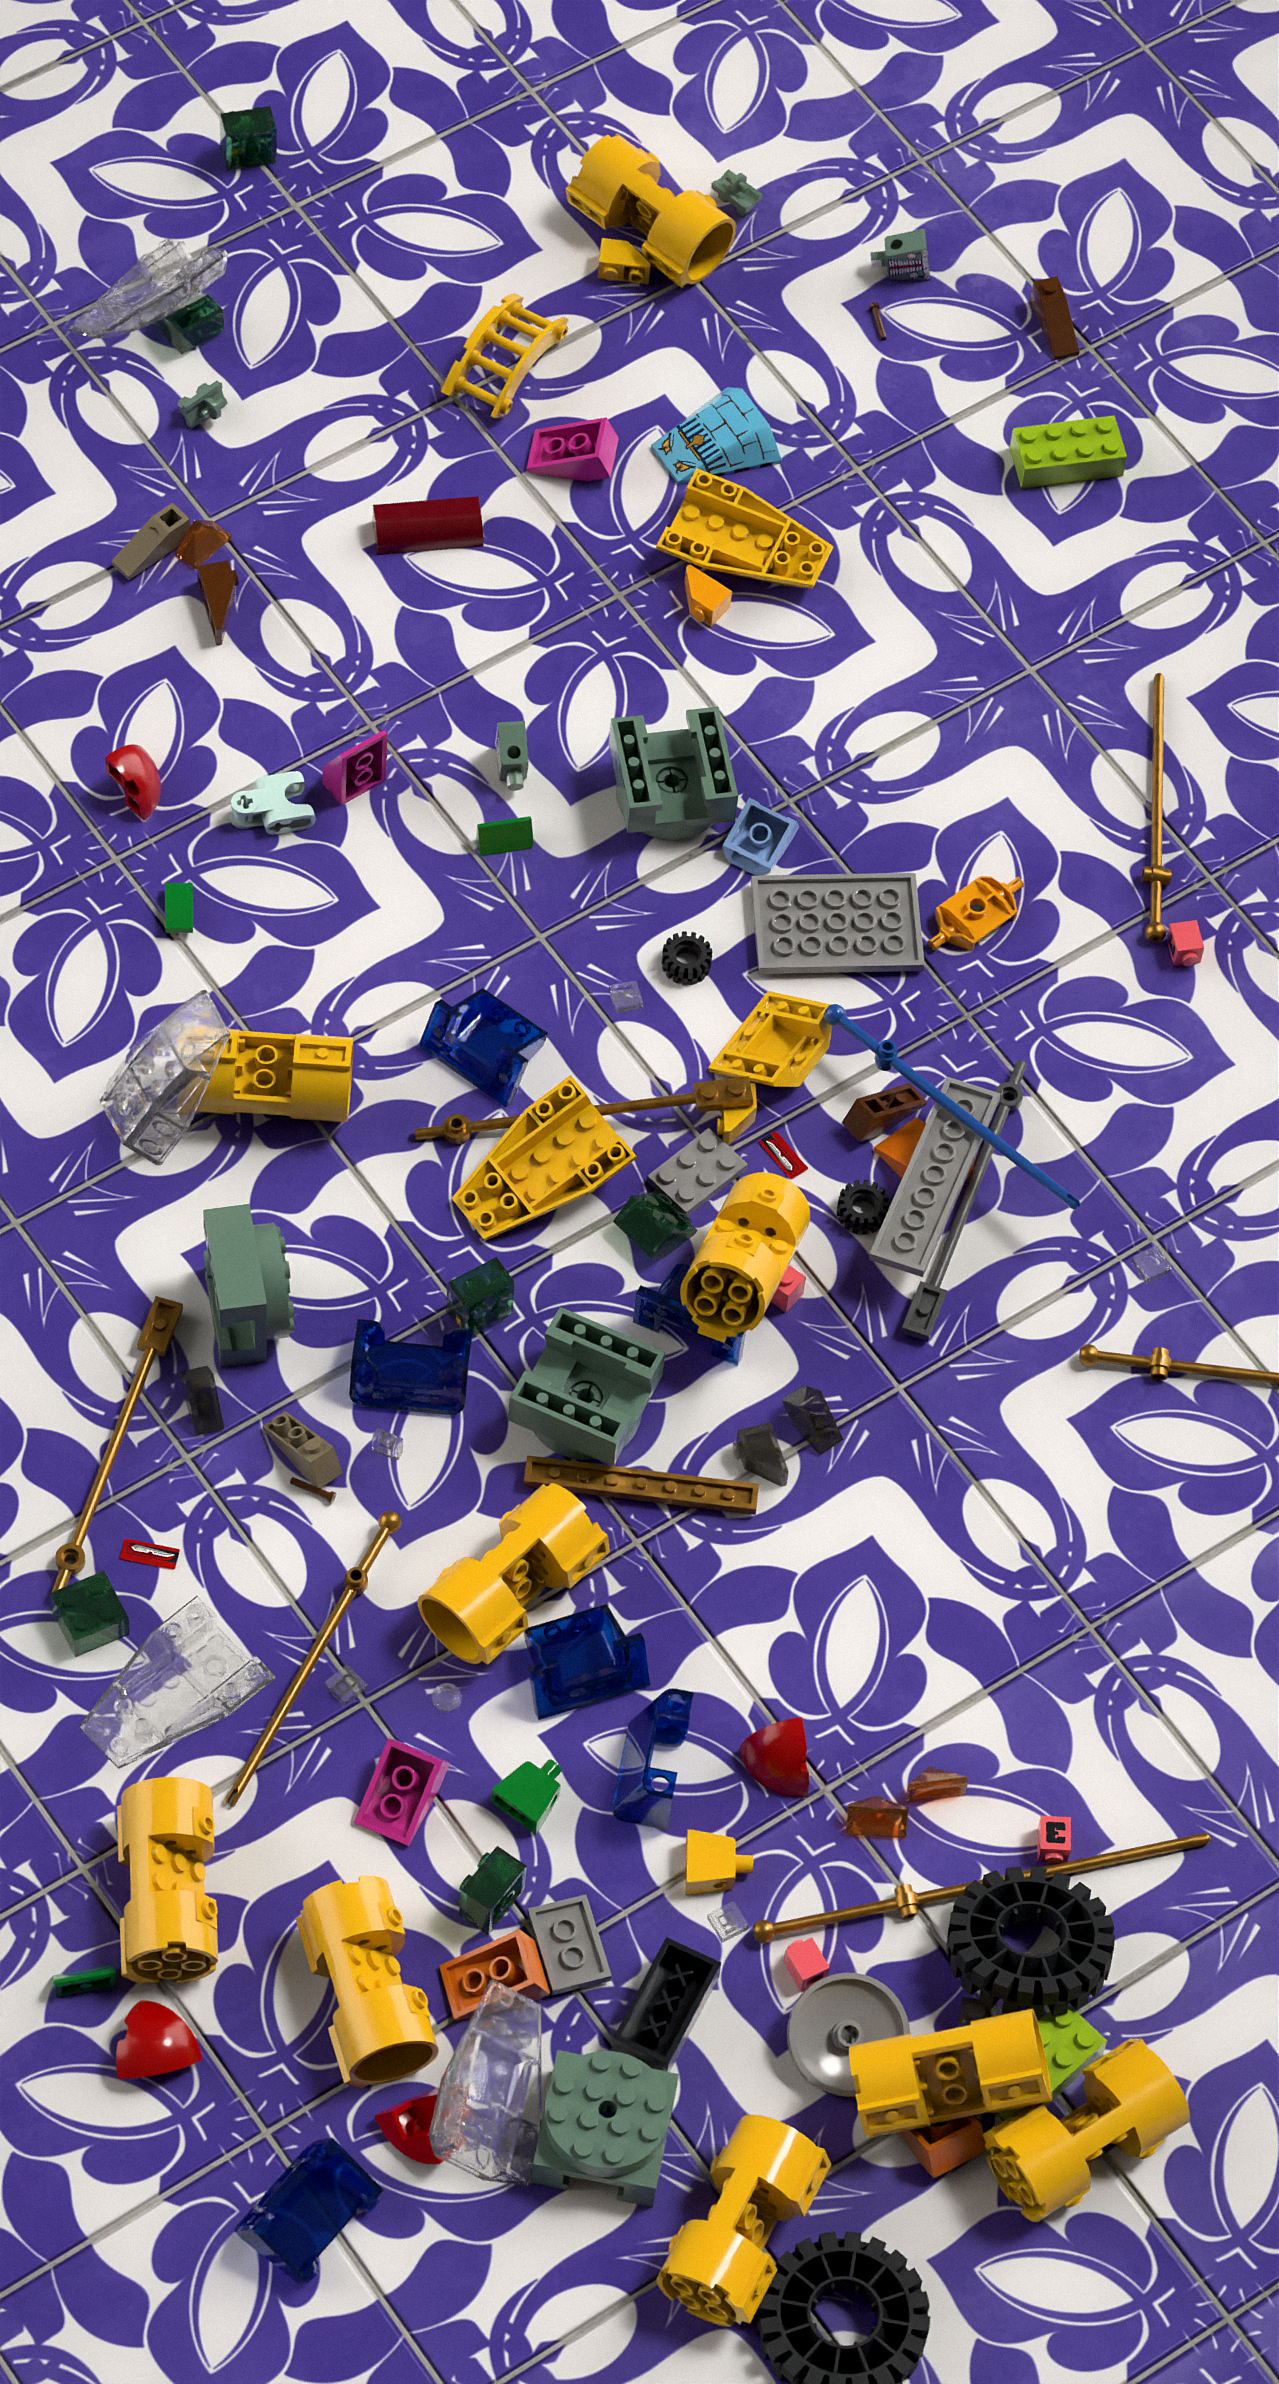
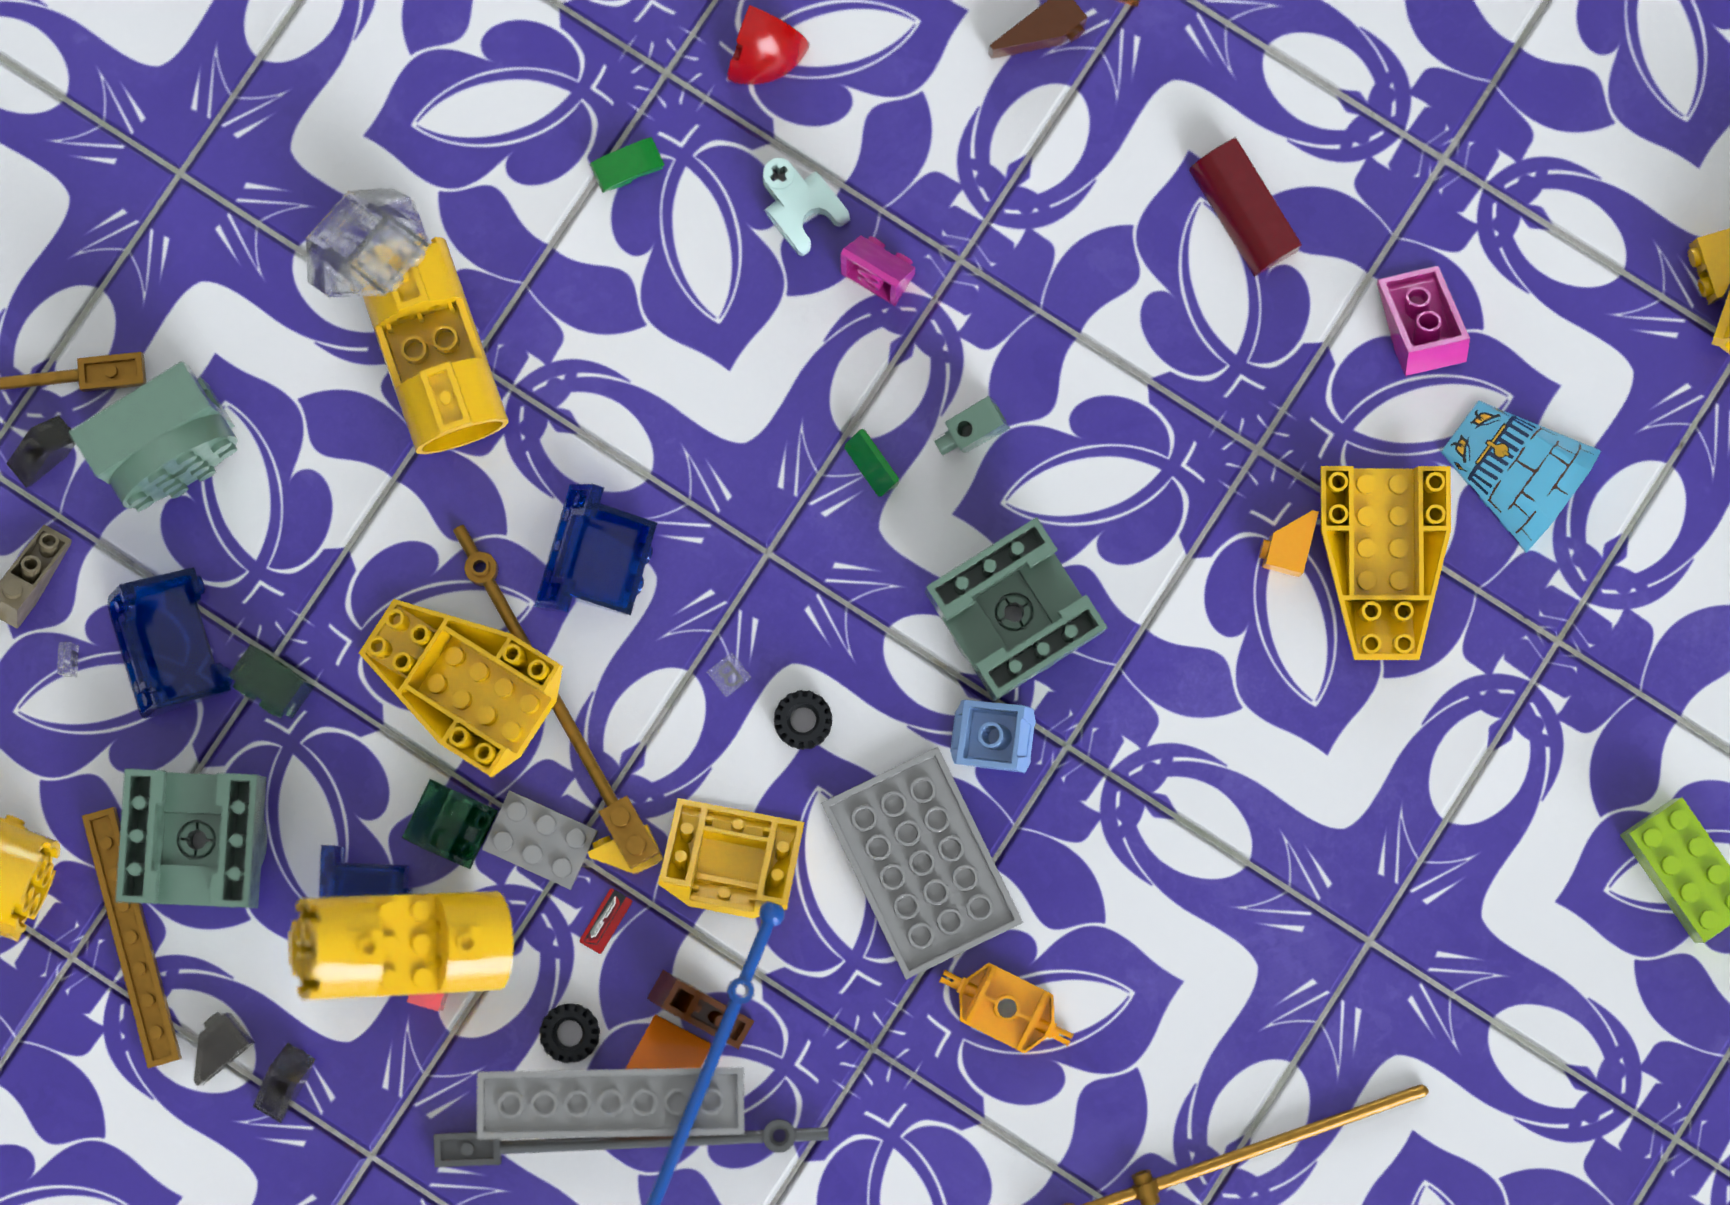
camera: 70 degrees right, 25 degrees up
yellow fence [441,293,569,418] -> none

